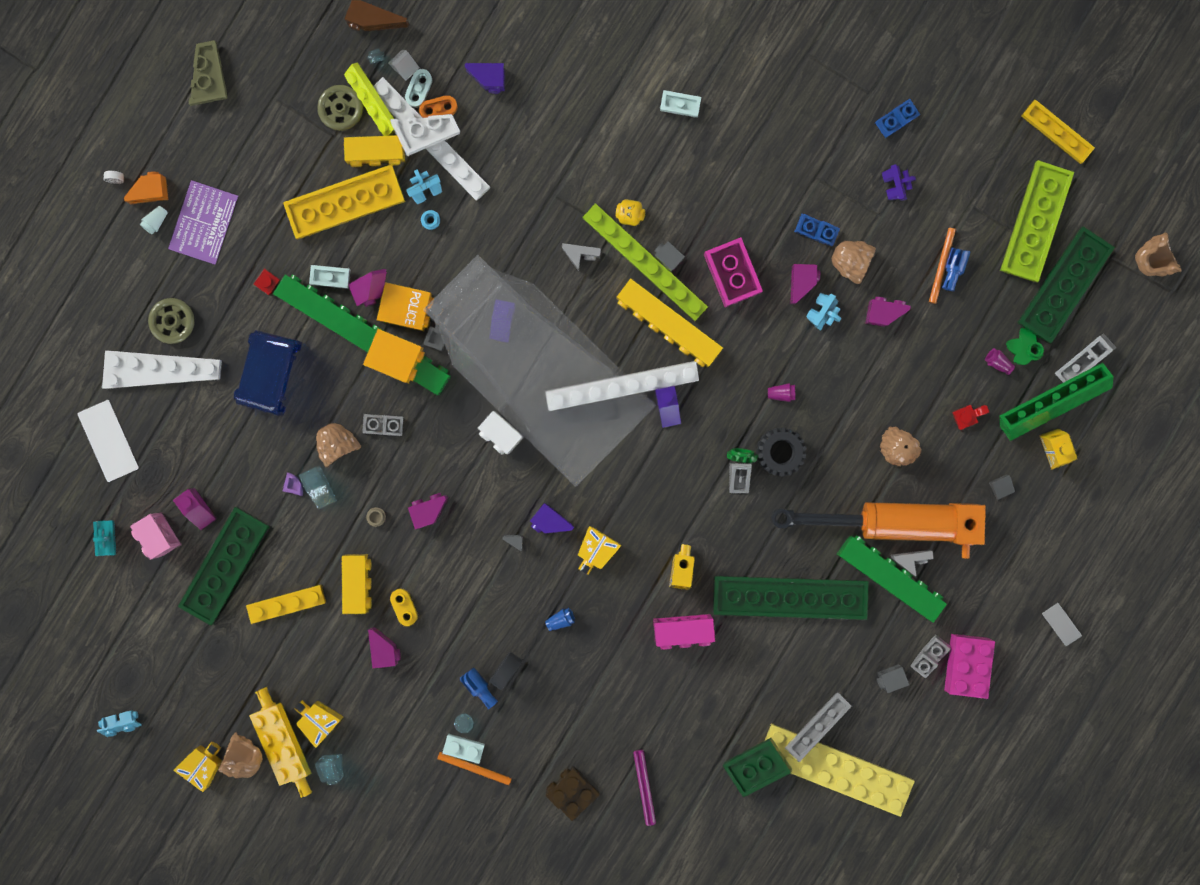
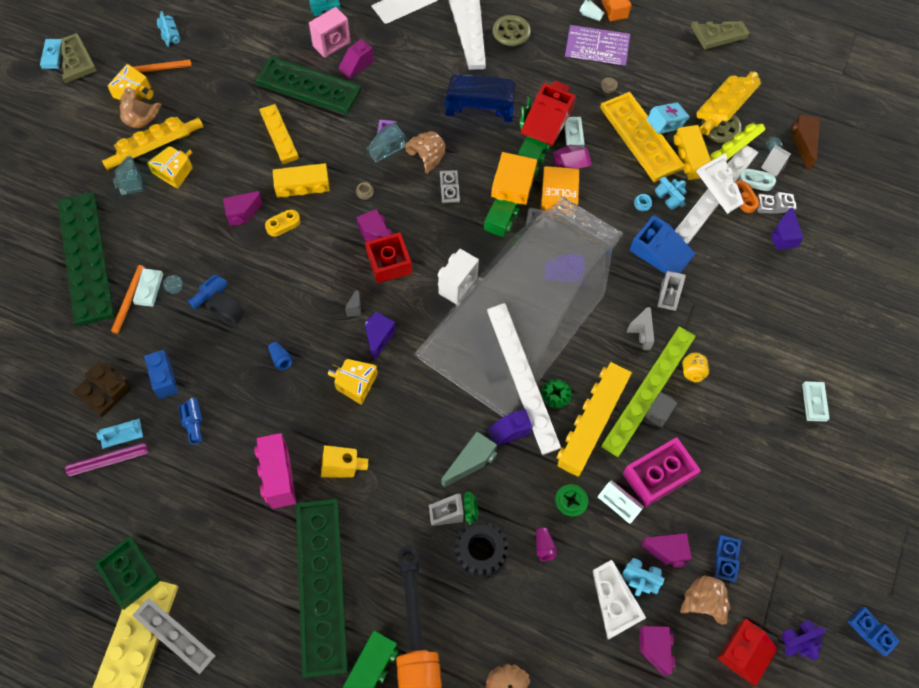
camera: 75 degrees right, 25 degrees down
none -> medium azure plate [40,39,62,69]
none -> dark green plate [57,192,115,327]
none -> olive wing [61,33,97,83]
none -> medium azure hinge [96,419,143,449]
none -> orange bar [133,60,192,73]
none -> blue piece [144,350,179,399]
none -> blue arm [178,398,203,444]
none -> red brick [365,232,412,284]
none -> sand green slope [441,432,497,487]
none -> green plate [520,96,532,130]
none -> red slope [521,83,576,146]
none -> green gear [541,378,572,408]
none -> green gear [555,484,588,518]
none -> white wing [593,560,646,640]
none -> light aqua plate [598,480,644,523]
none -> dark tan plate [601,77,618,94]
none -> blue slope [629,215,695,274]
none -> medium azure brick [646,103,690,134]
none -> light grey slope [657,271,686,311]
none -> yellow plate [696,72,761,135]
none -> red slope [717,619,778,687]
none -> light grey slope [756,192,797,213]

